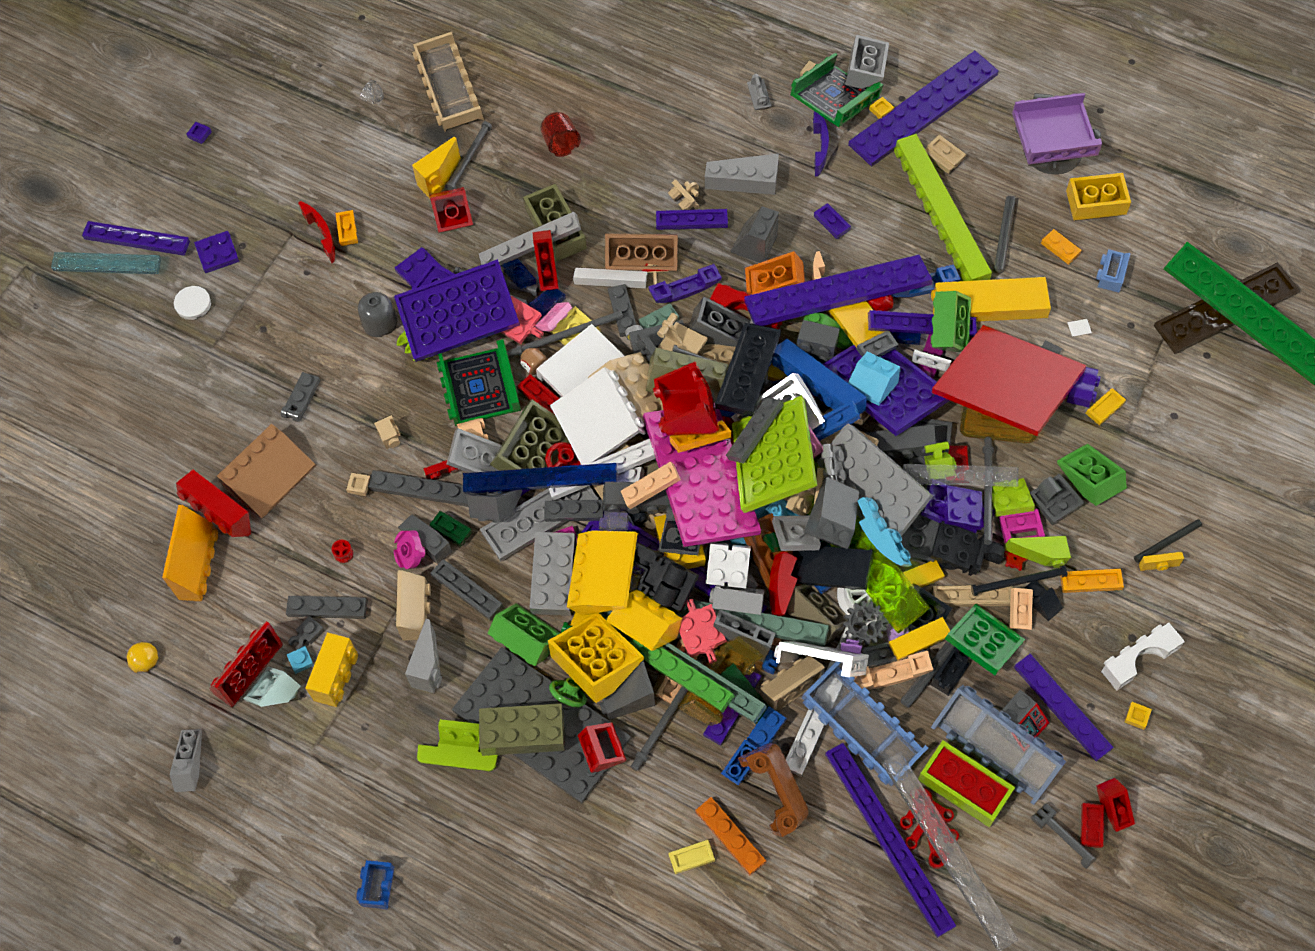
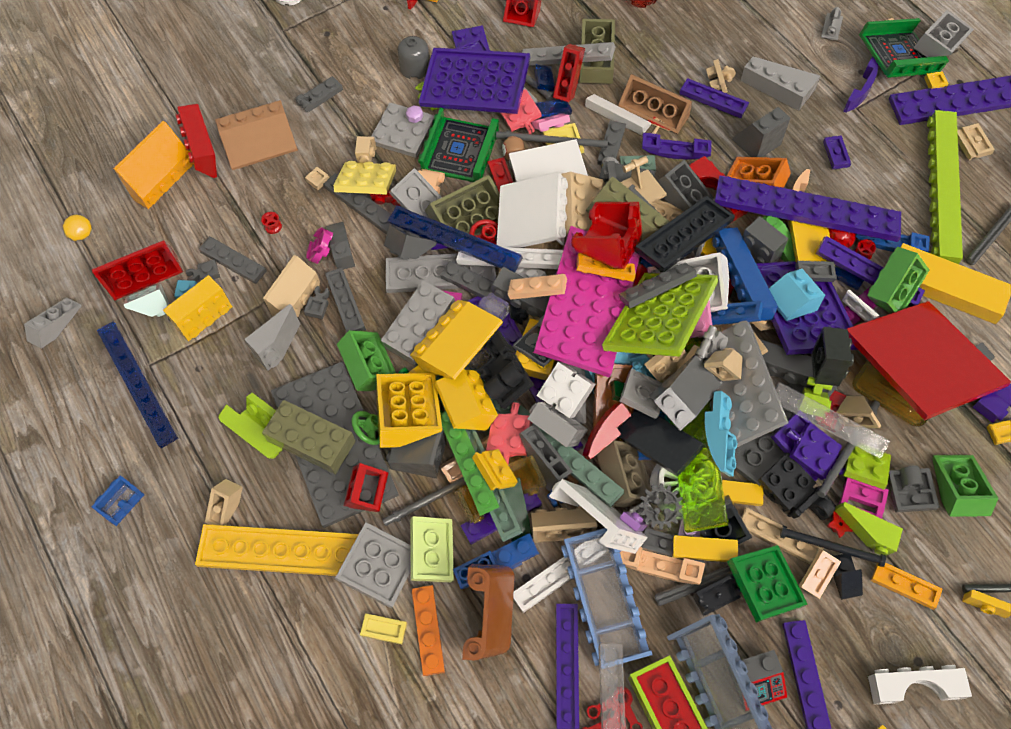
camera: 30 degrees right, 0 degrees up
dark green plate [429,511,472,547] -> none
none -> clear blue plate [97,321,179,448]
none -> yellow plate [195,524,359,576]
none -> tan slope [205,479,243,526]
none -> dark grey plate [304,286,330,319]
none -> light yellow plate [333,161,396,195]
none -> light grey plate [335,522,411,609]
none -> light grey plate [371,103,435,158]
none -> lavender tile [406,105,423,123]
none -> yellowish green plate [410,516,454,582]
none -> yellow plate [472,449,518,491]
none -> tan slope [704,348,742,381]
none -> pearl dark grey brick [812,327,854,386]
none -> tan slope [836,396,881,428]
none -> red wheel [854,239,876,260]

